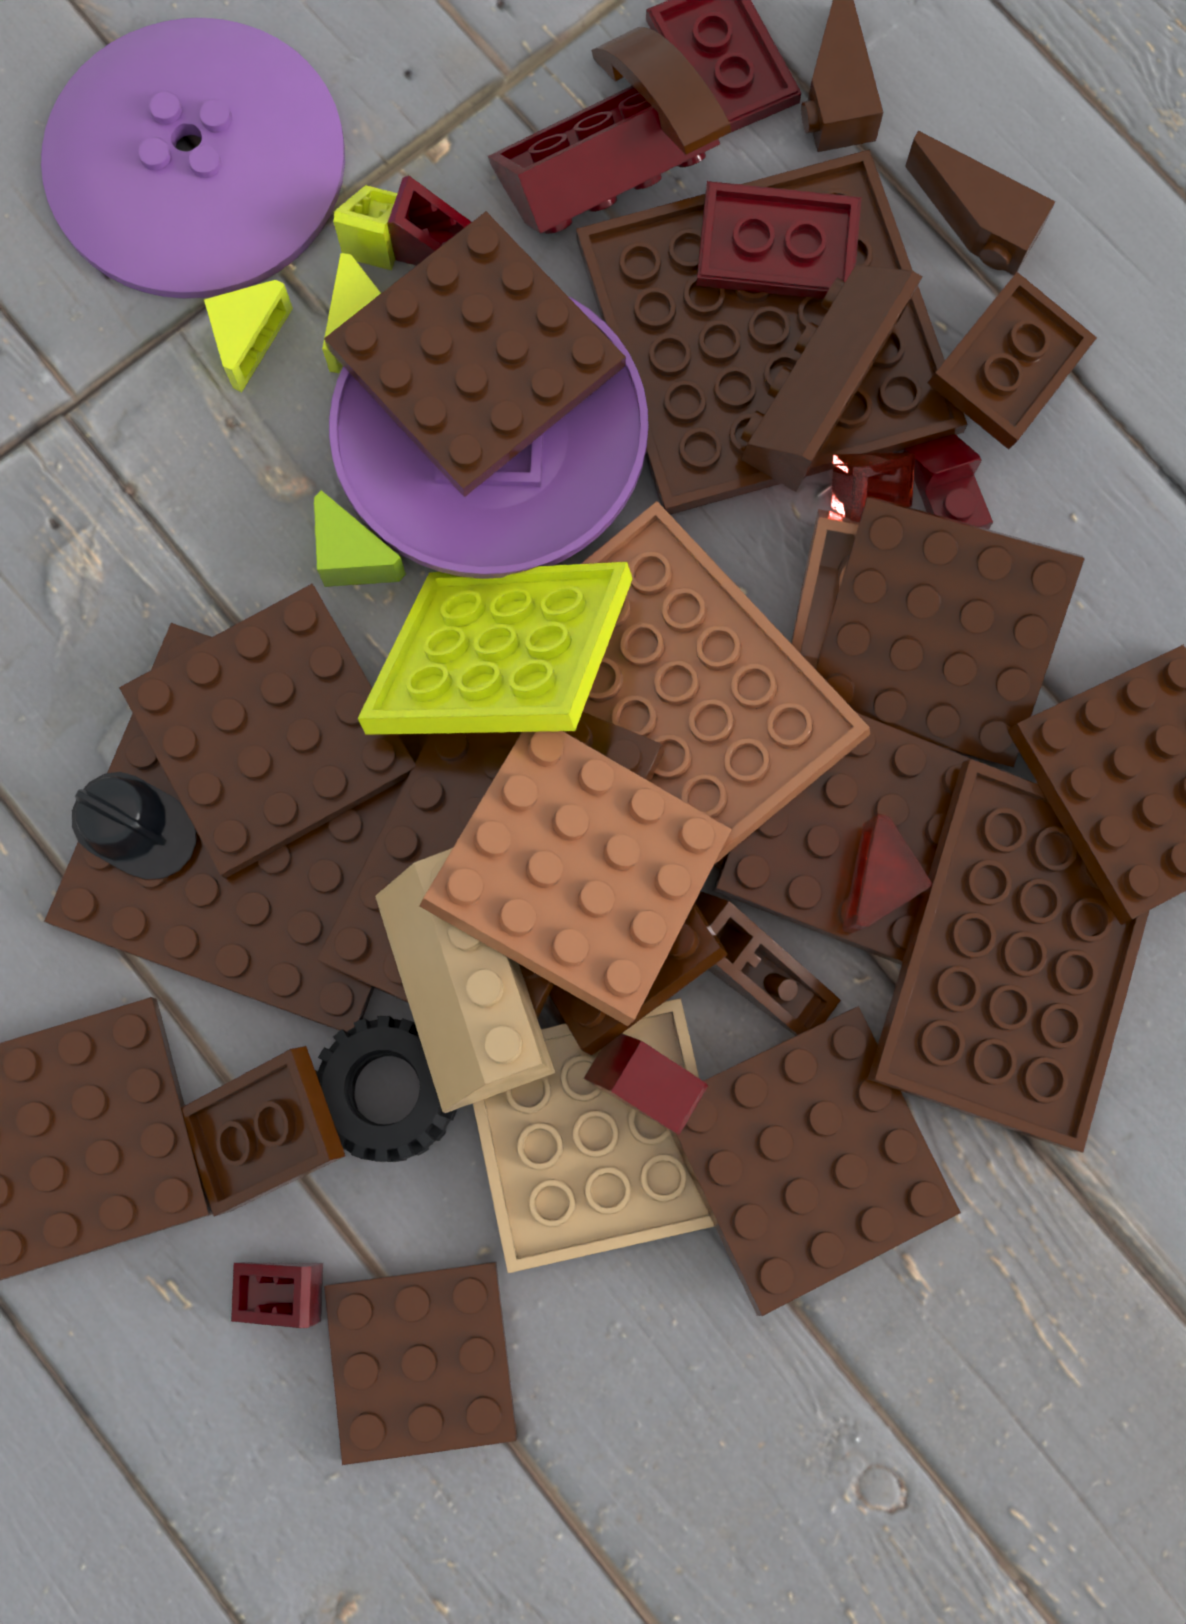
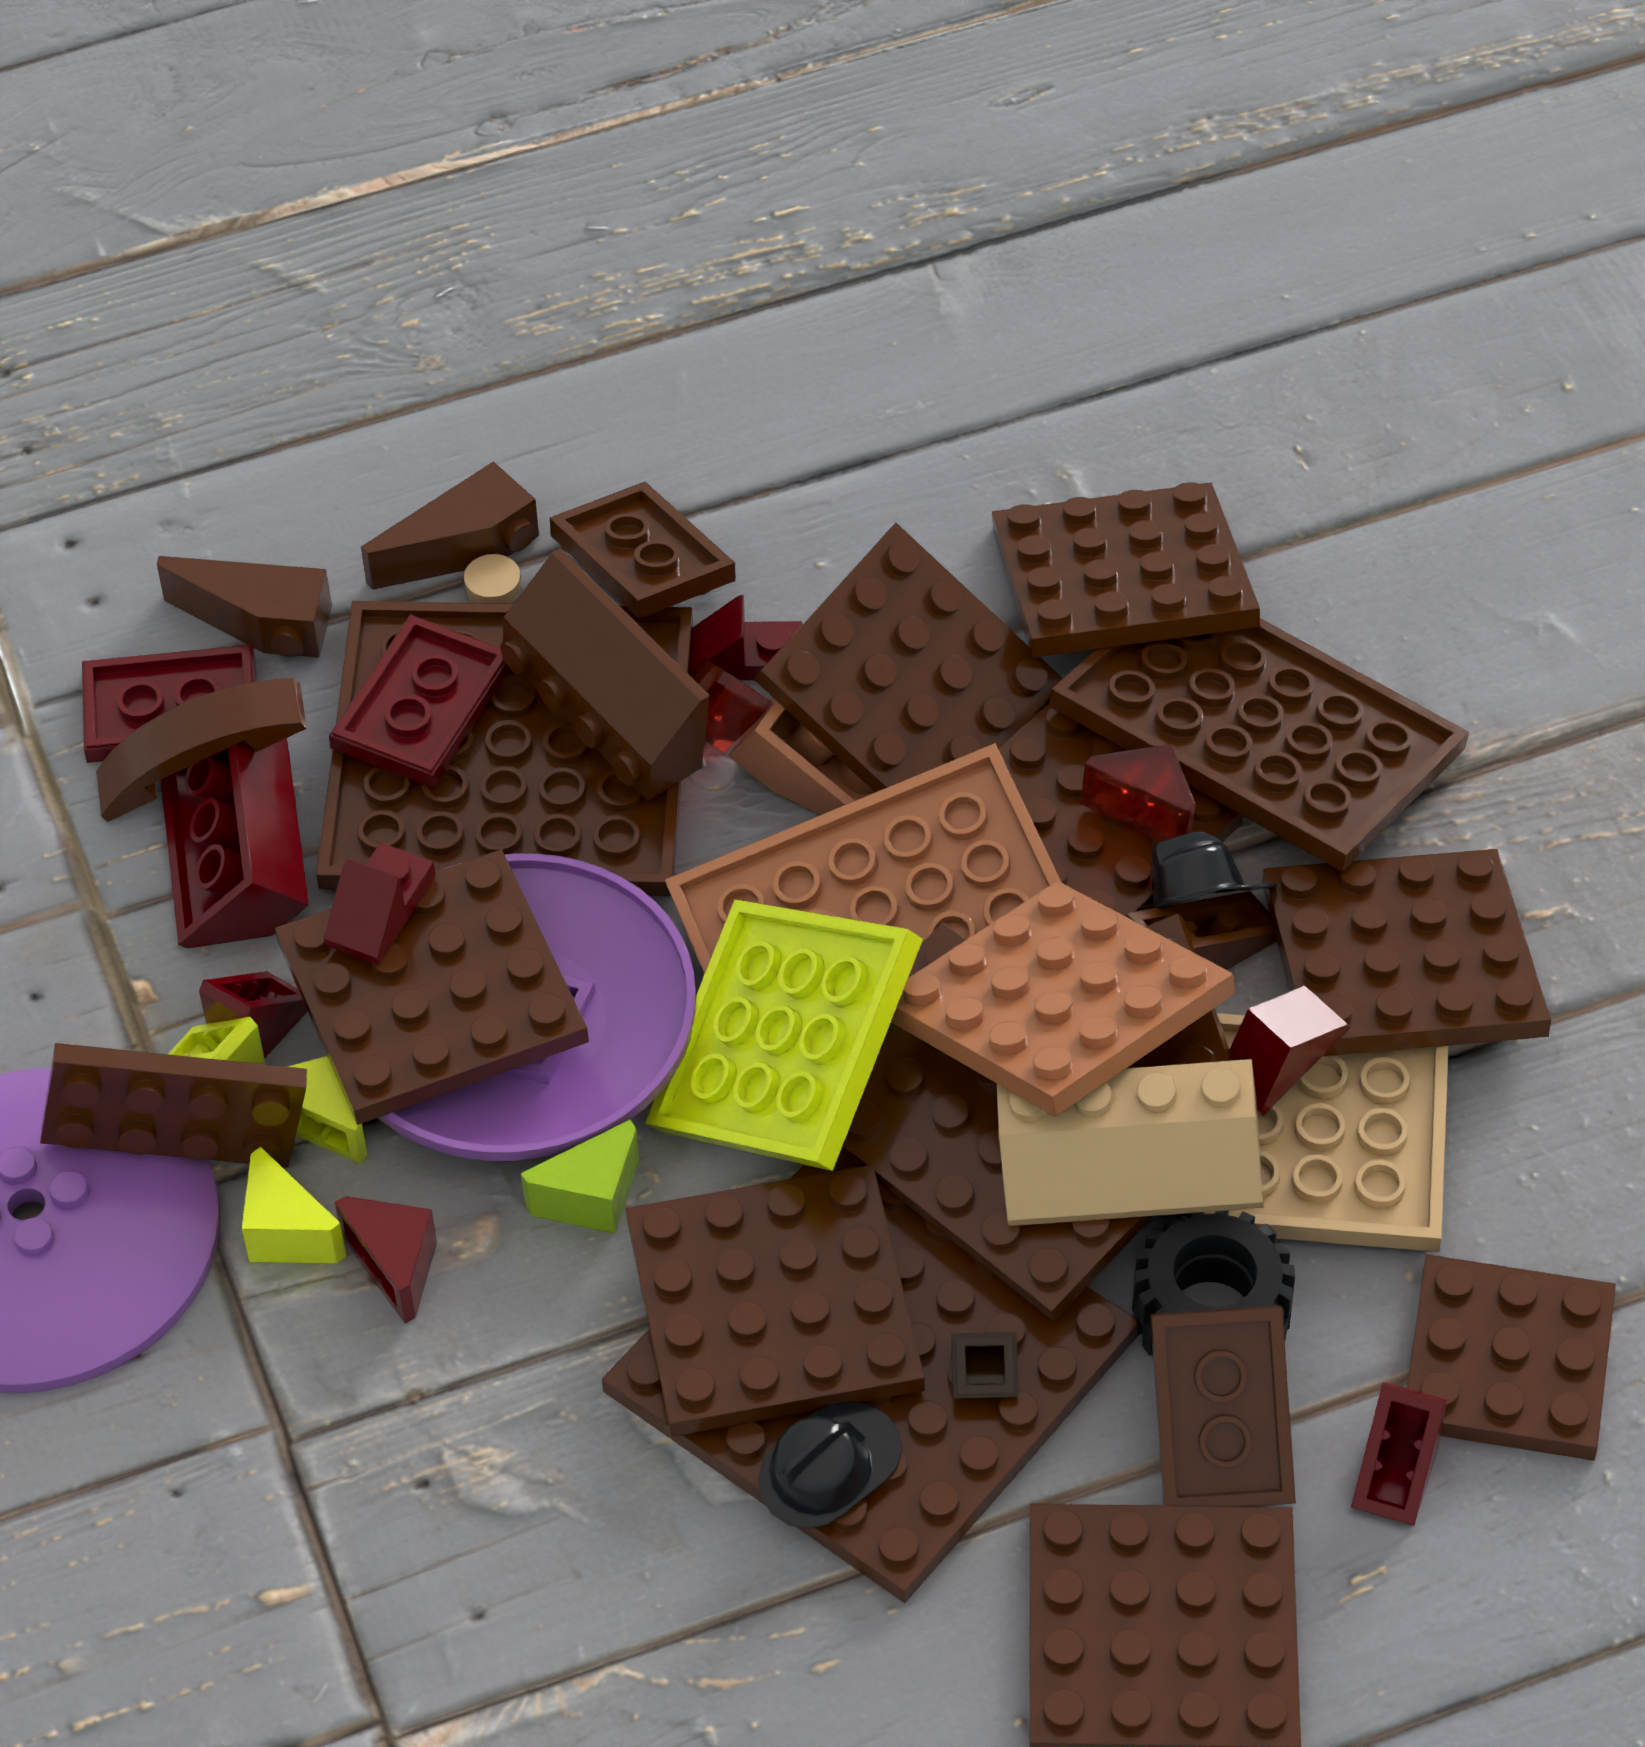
camera: 70 degrees left, 25 degrees down
none -> reddish brown plate [40,1043,307,1168]
none -> dark red slope [324,842,436,966]
none -> dark red slope [335,1196,437,1323]
none -> tan tile [464,554,522,604]
none -> dark brown slope [951,1332,1018,1398]
none -> black piece [1141,832,1278,909]

